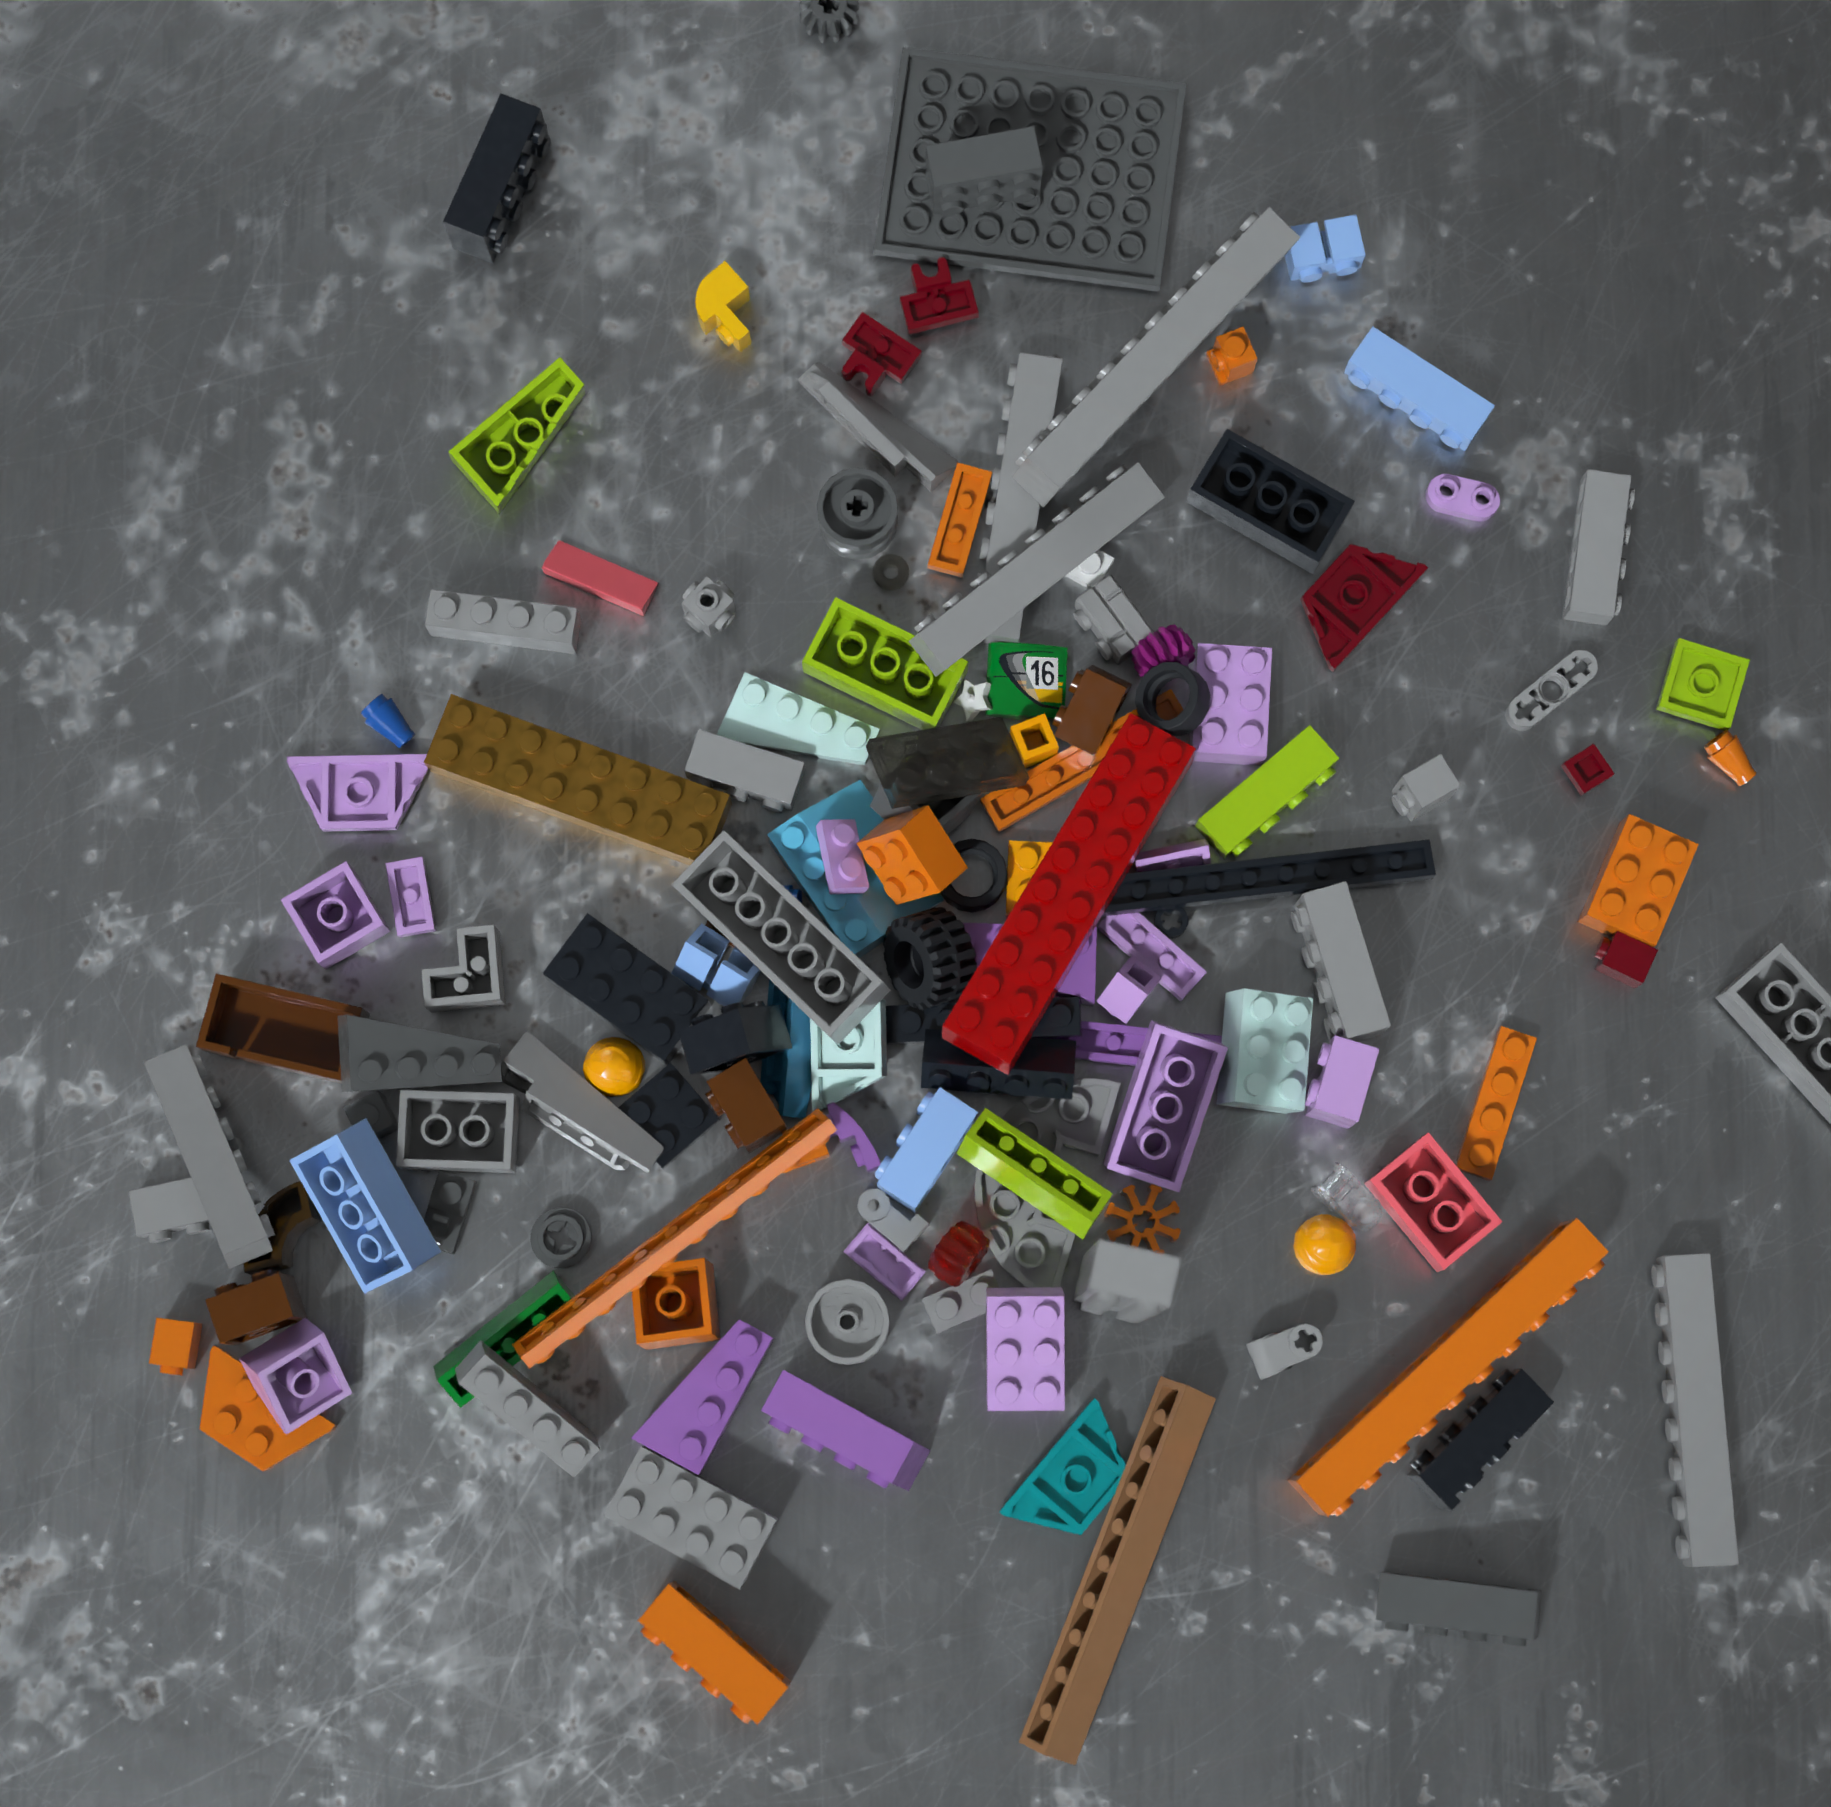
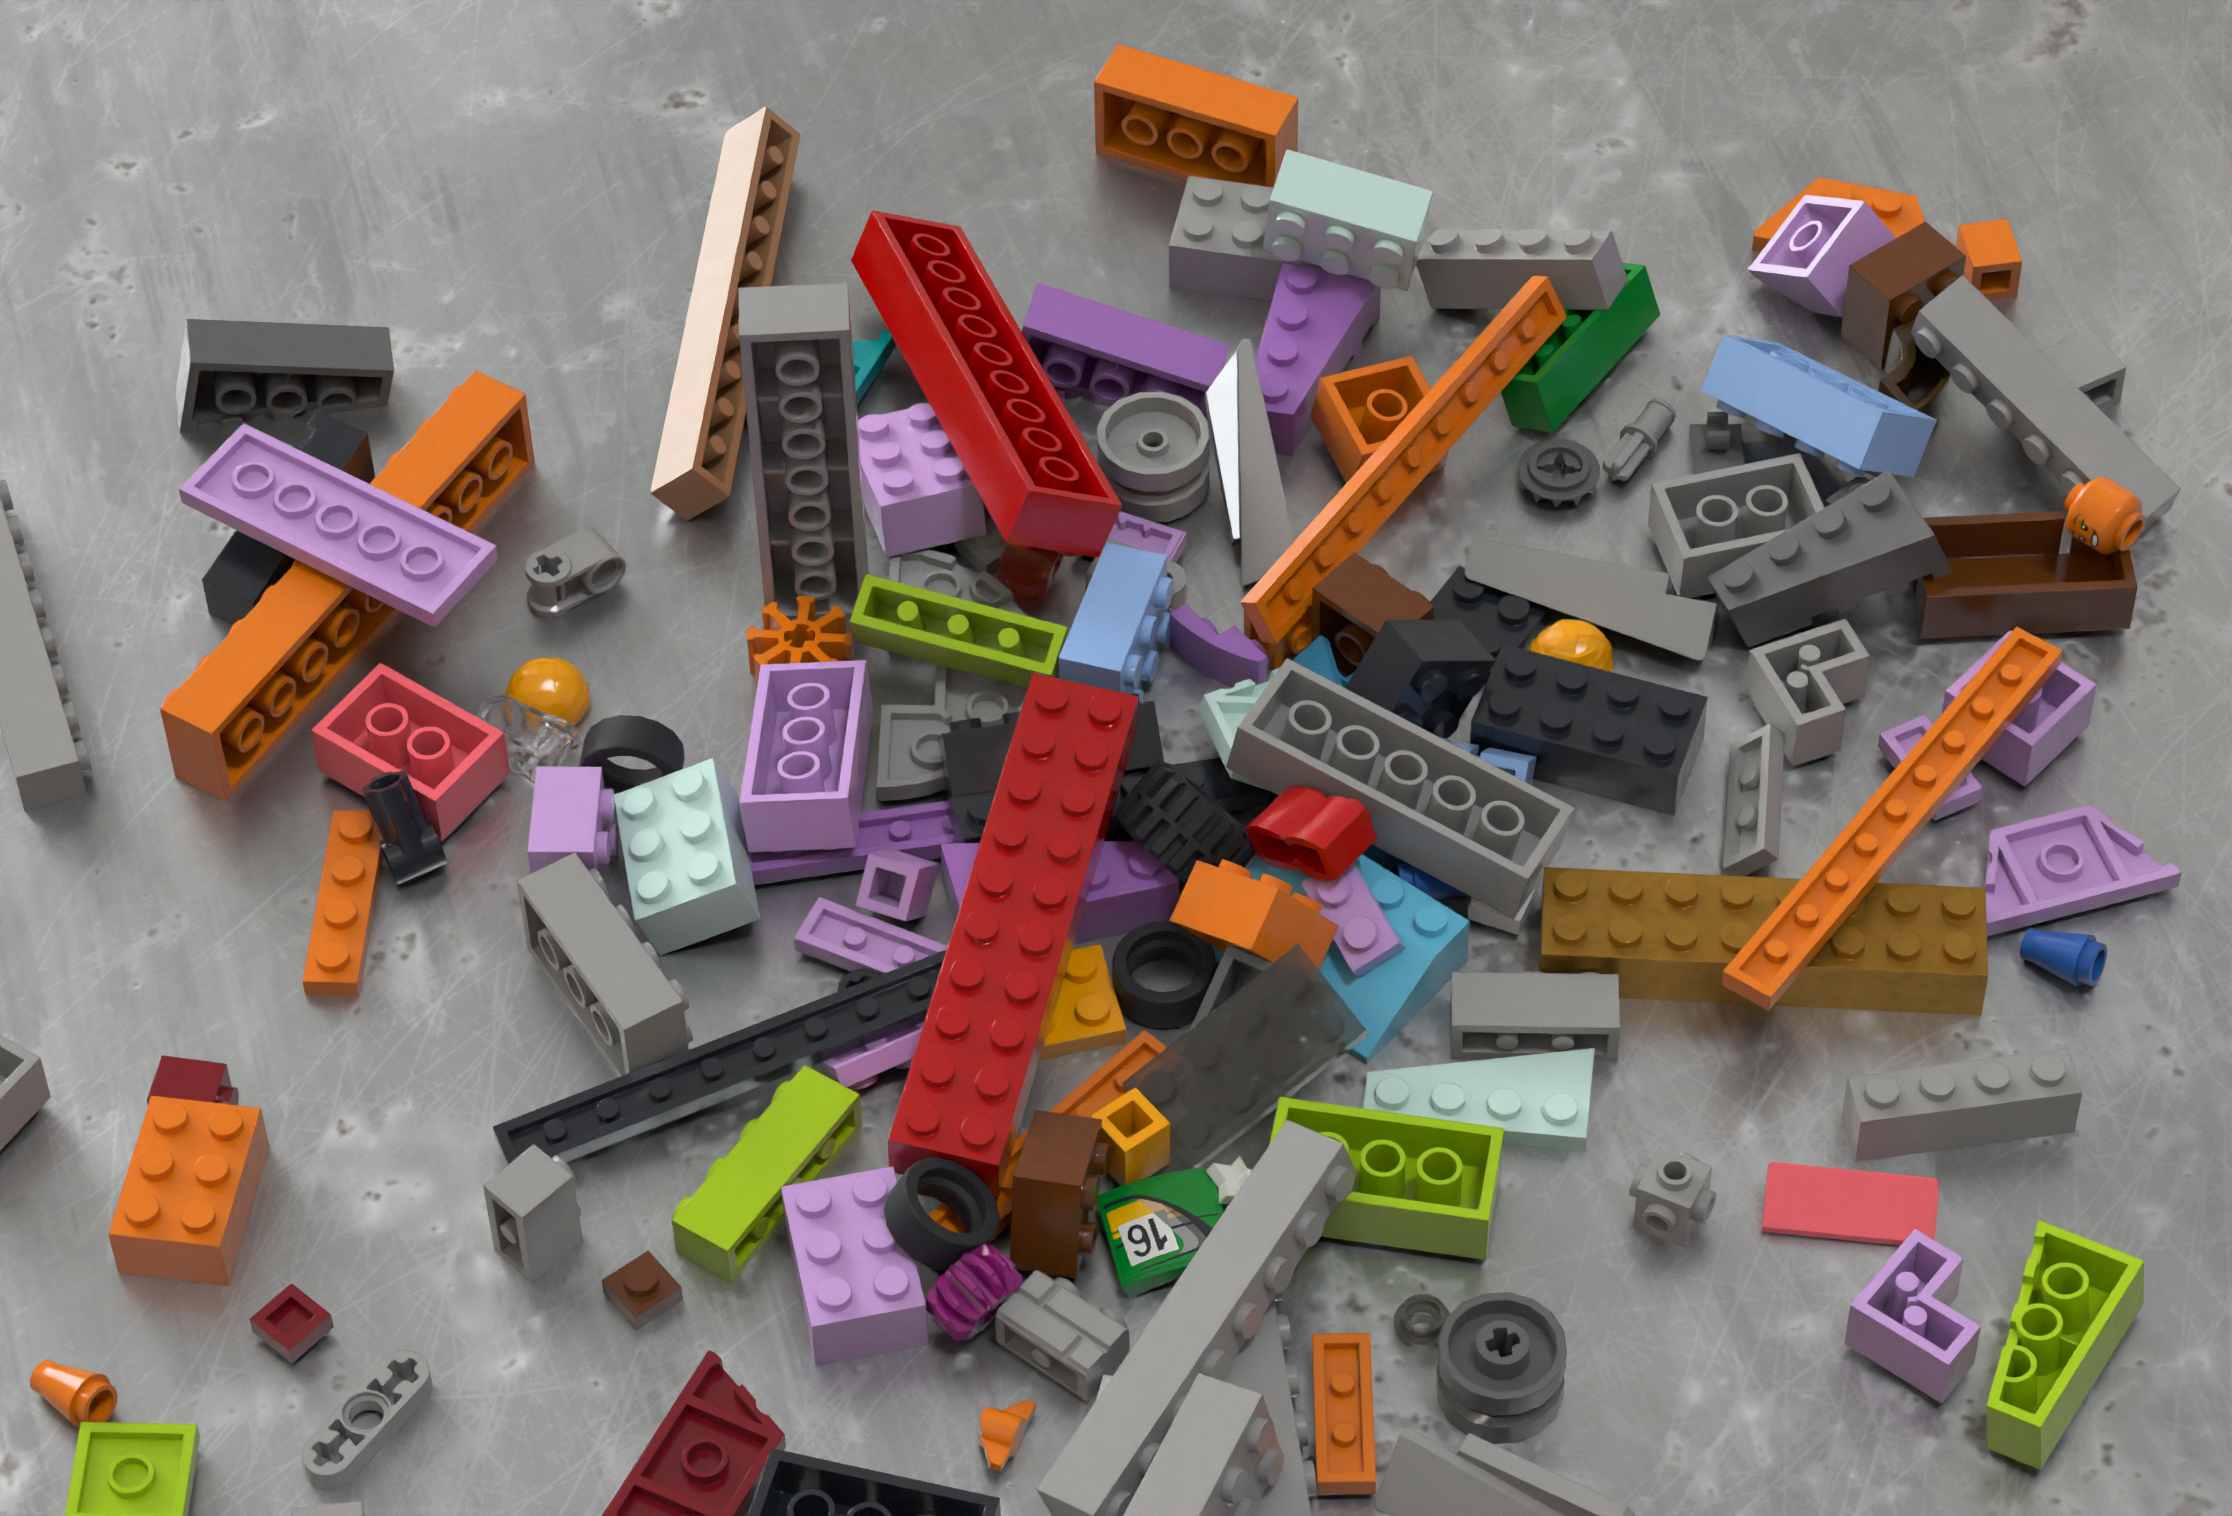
camera: 165 degrees right, 30 degrees down
none -> lavender plate [179,423,498,628]
none -> black piece [362,770,448,885]
none -> black tyre [579,715,685,807]
none -> reddish brown plate [602,1250,683,1330]
none -> red brick [851,210,1122,558]
none -> orange piece [978,1400,1036,1472]
none -> light grey wedge [1204,338,1294,588]
none -> red brick [1245,786,1378,882]
none -> light aqua brick [1263,149,1433,291]
none -> light grey axle [1602,398,1676,482]
none -> orange plate [1722,626,2063,1011]
none -> light grey plate [1723,723,1785,876]
none -> lavender brick [1844,1229,1981,1403]
none -> orange head [2064,476,2146,555]

